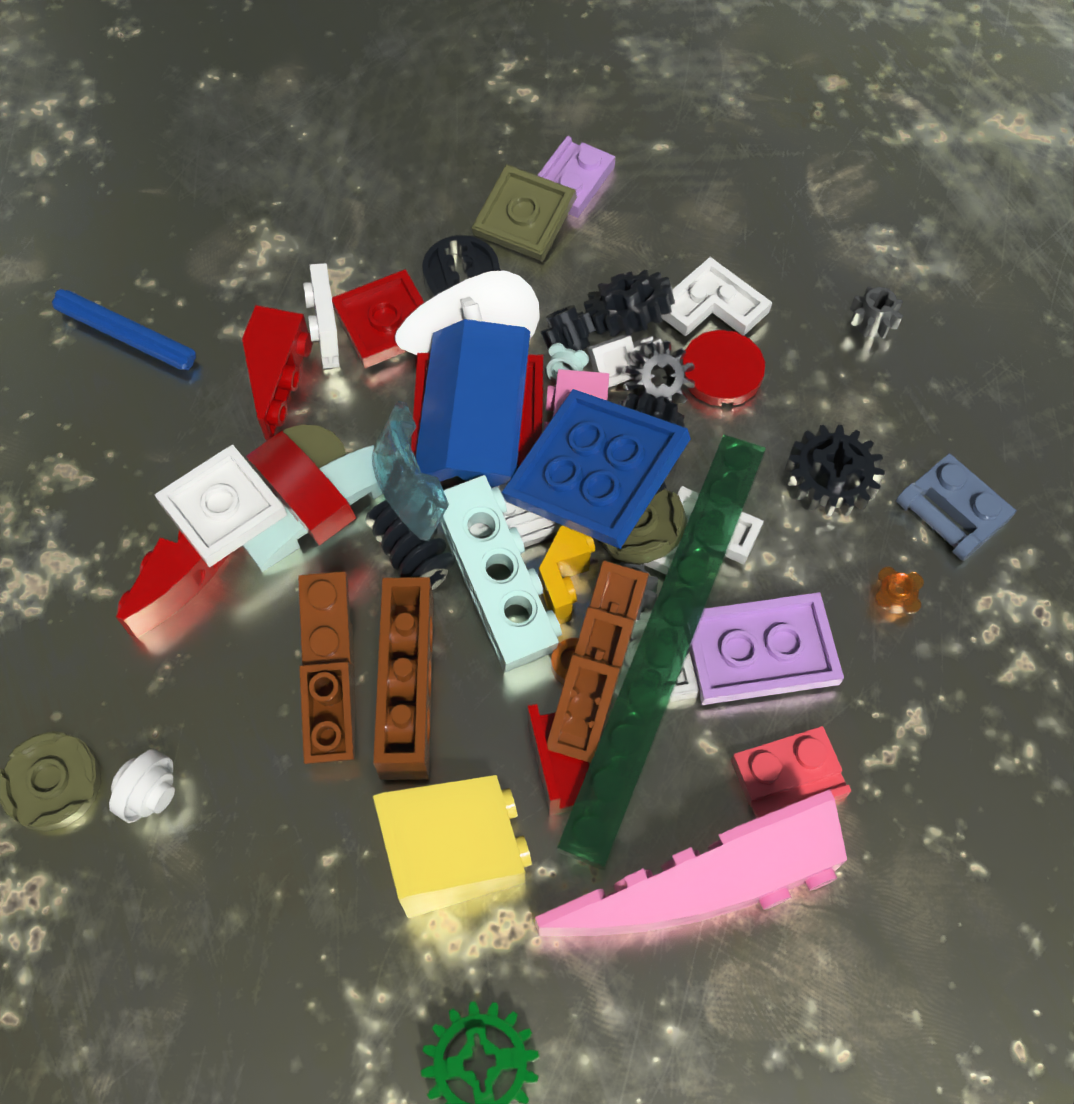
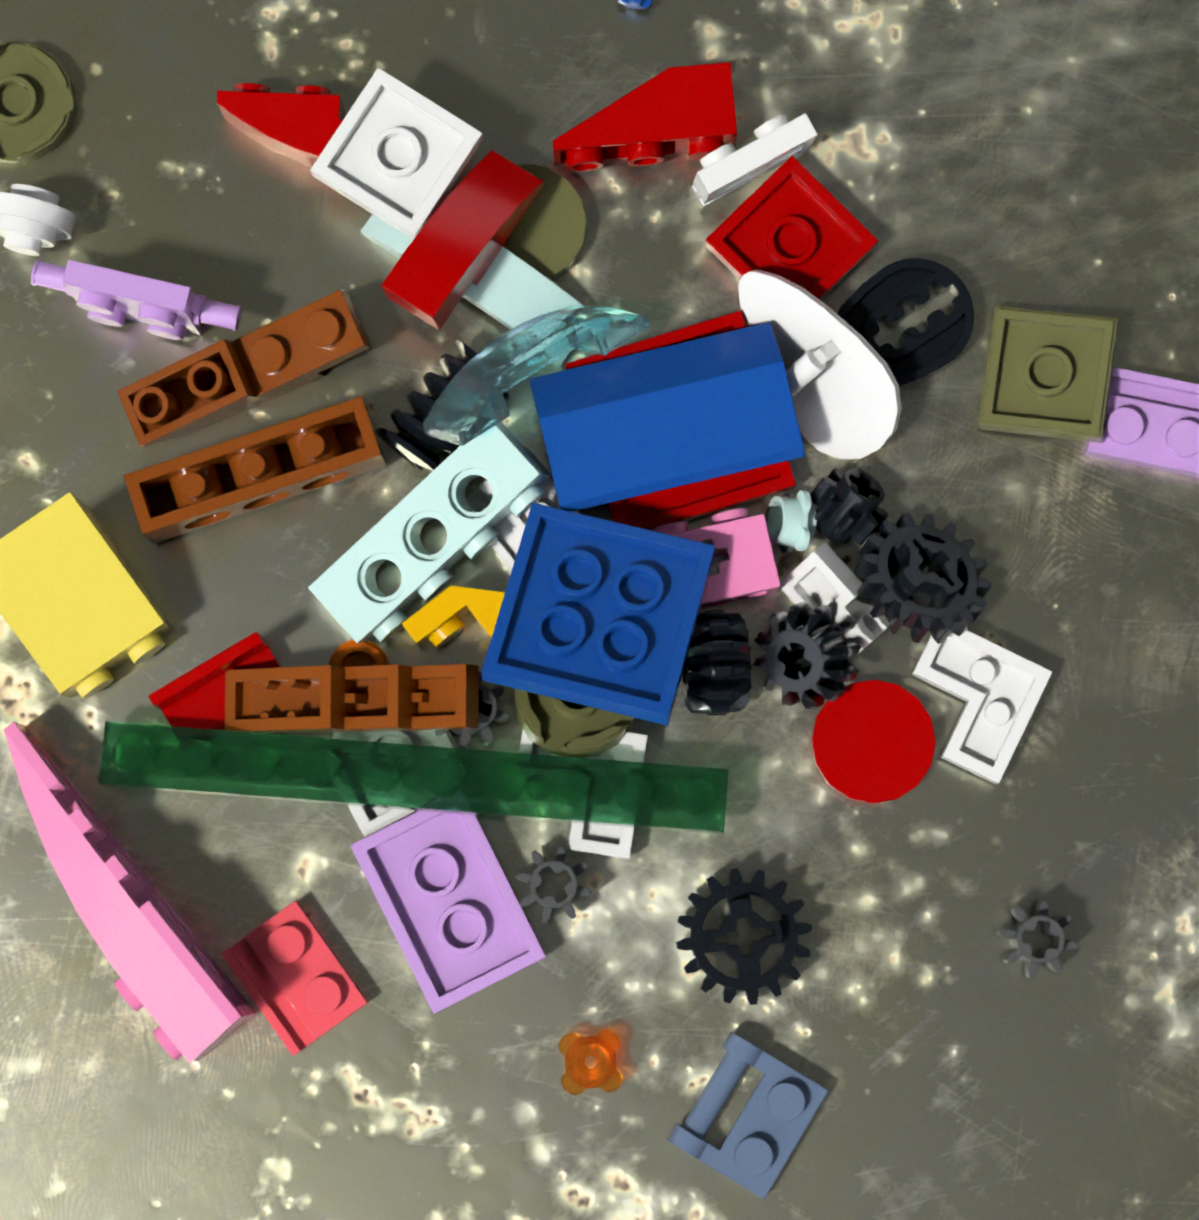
camera: 75 degrees right, 20 degrees up
none -> lavender plate [31,259,242,340]
none -> dark grey gear [515,846,592,923]

